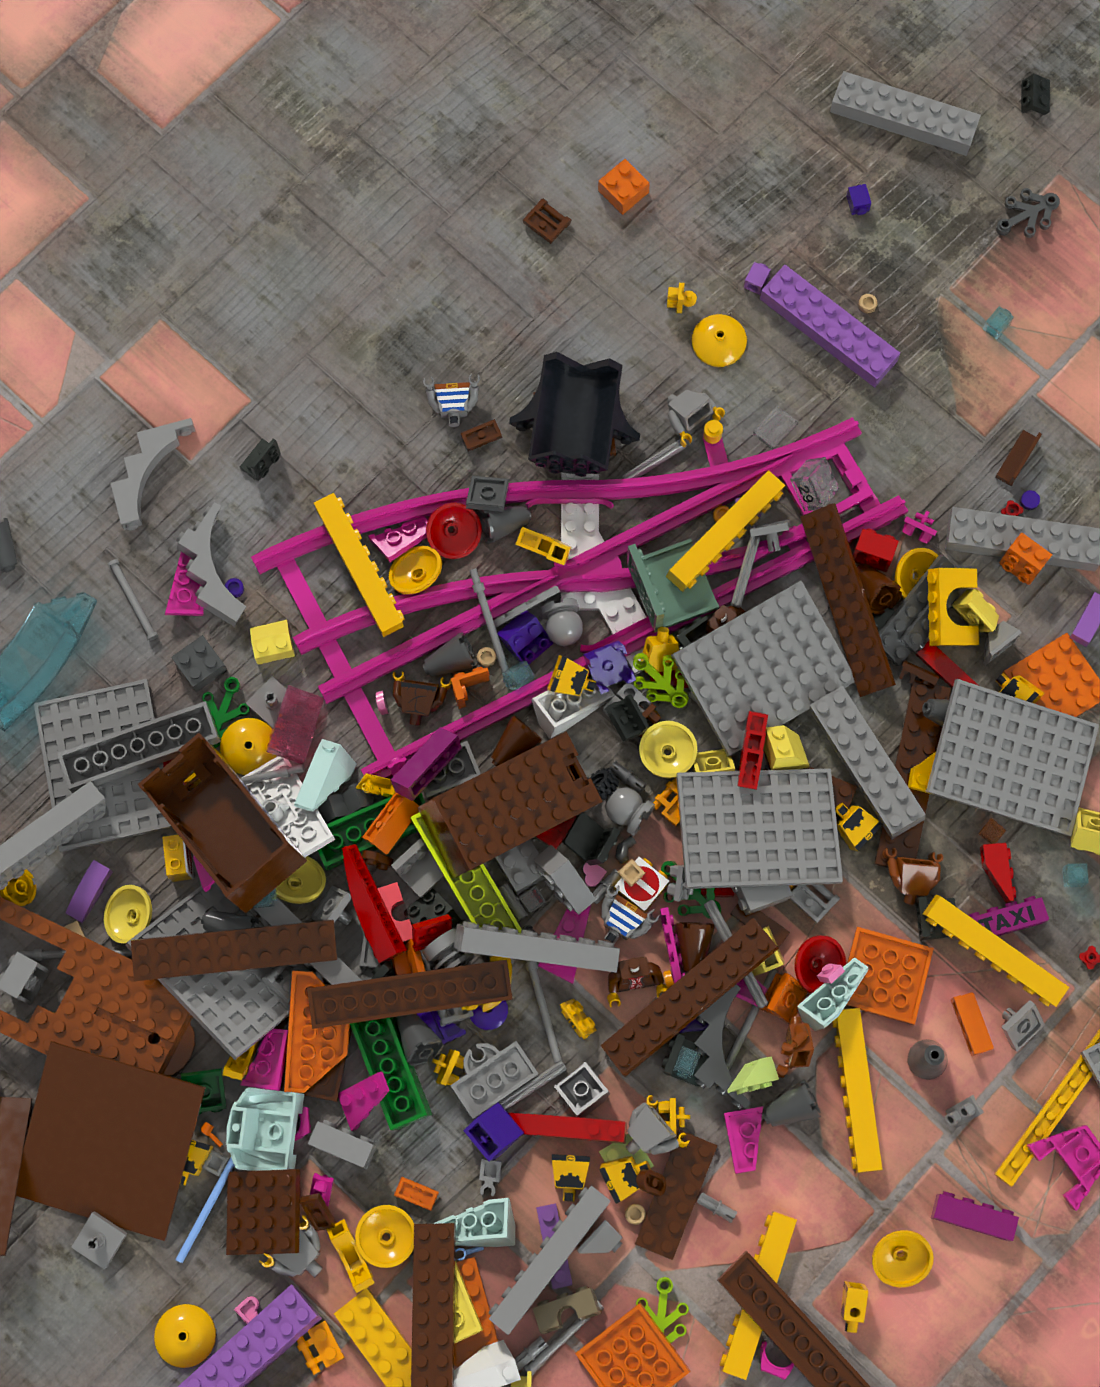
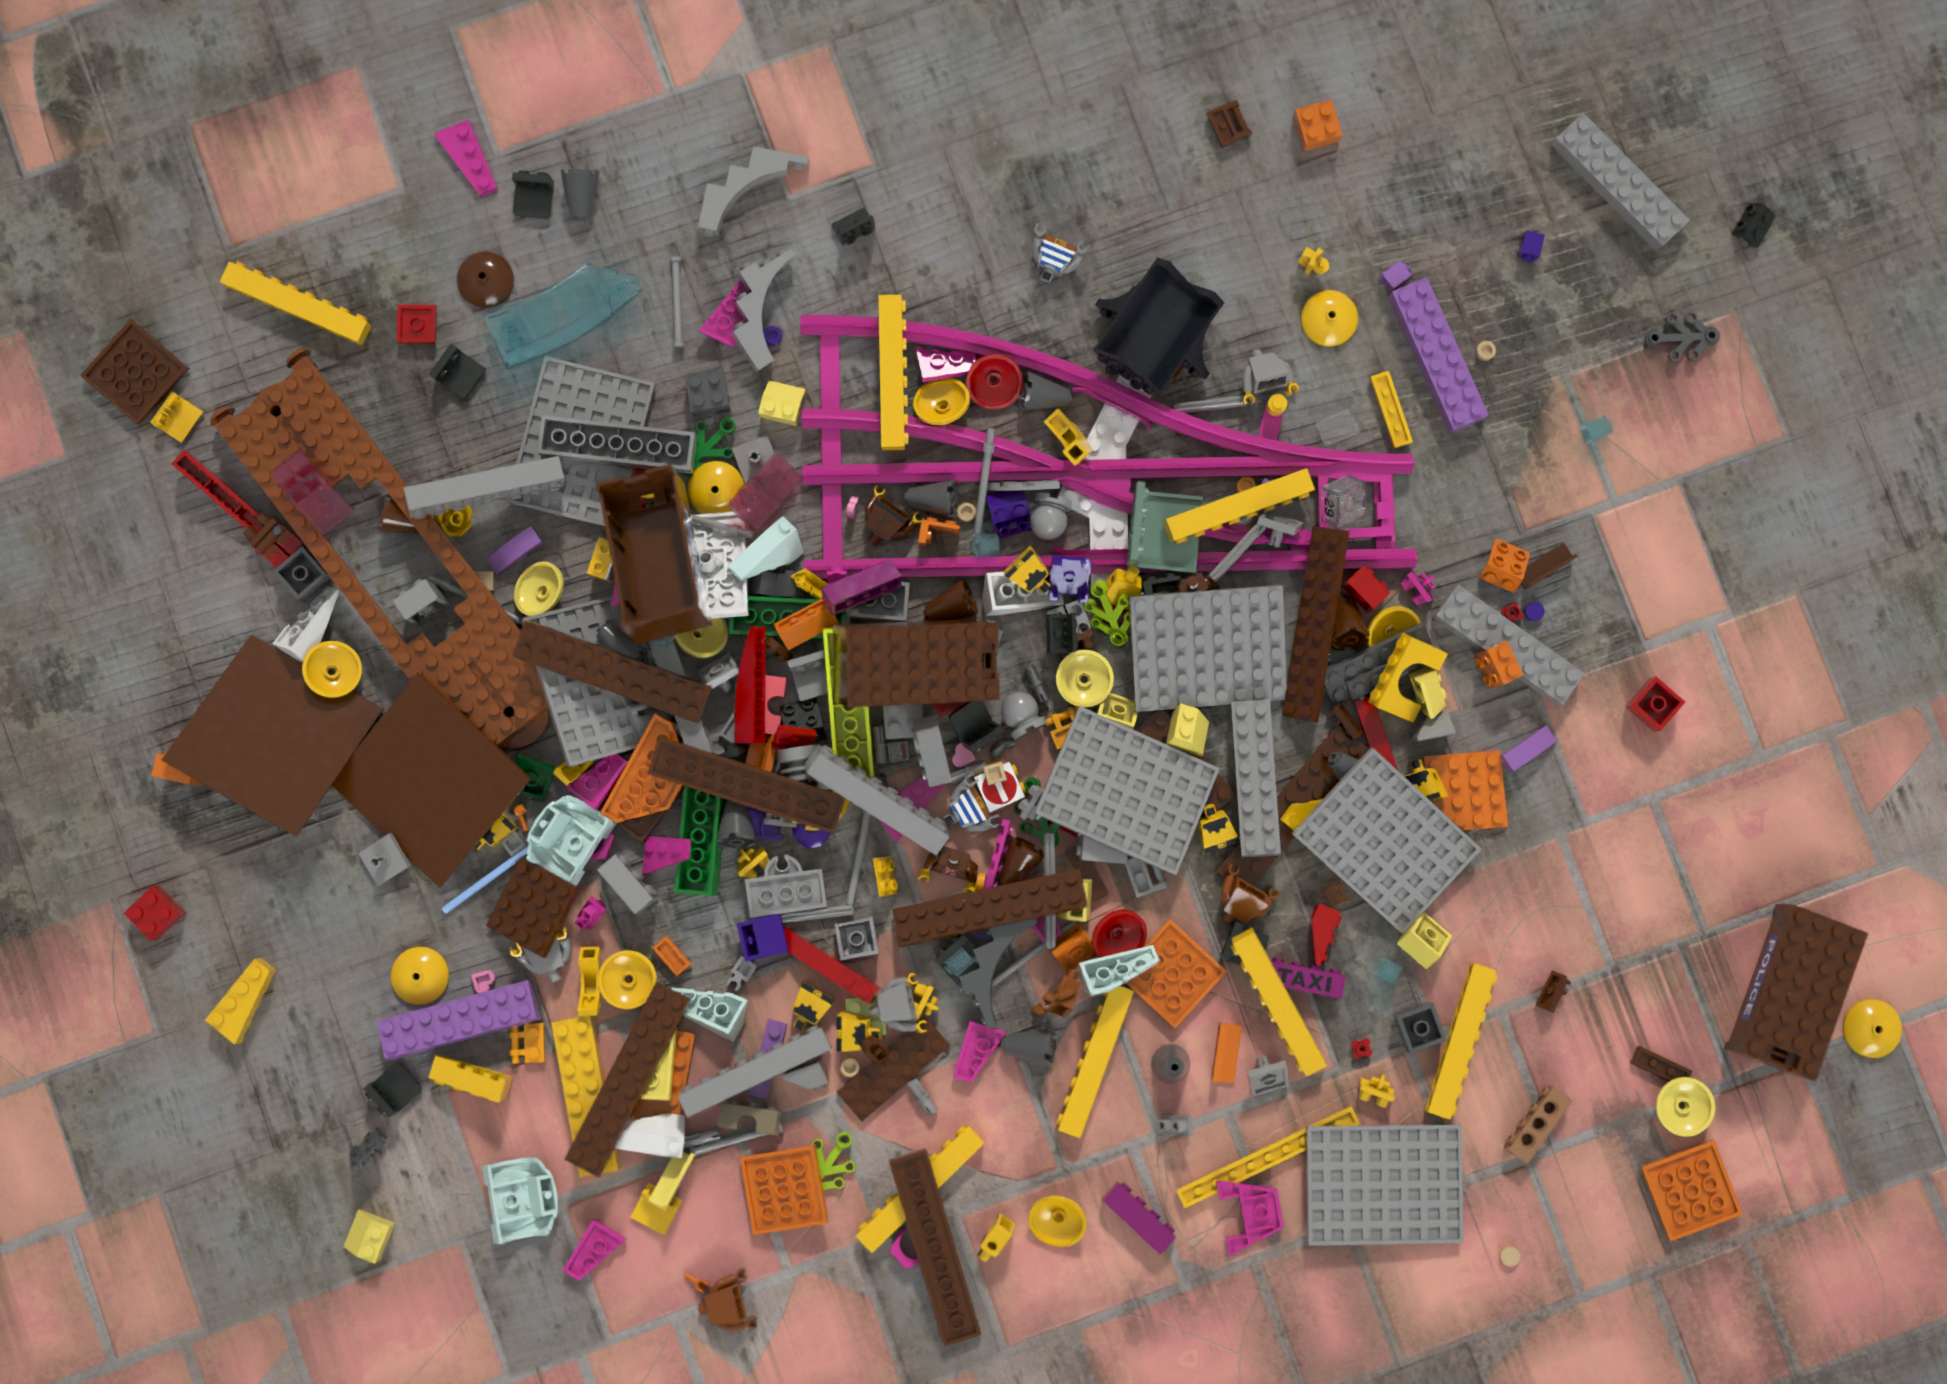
camera: 25 degrees right, 10 degrees up
reddish brown plate [299,1193,336,1231] -> none
light blue hand [455,1247,484,1260] -> none
reddish brown plate [461,419,502,452] -> none
dark grey plate [466,476,509,512] -> none
black tyre [587,768,619,800] -> none
yellowish green slope [727,1056,779,1095] -> none
red slope [737,711,768,790] -> none
bright pink plate [817,964,845,984] -> none
none -> yellow plate [1370,371,1413,449]
none -> orange bracket [1479,539,1530,593]

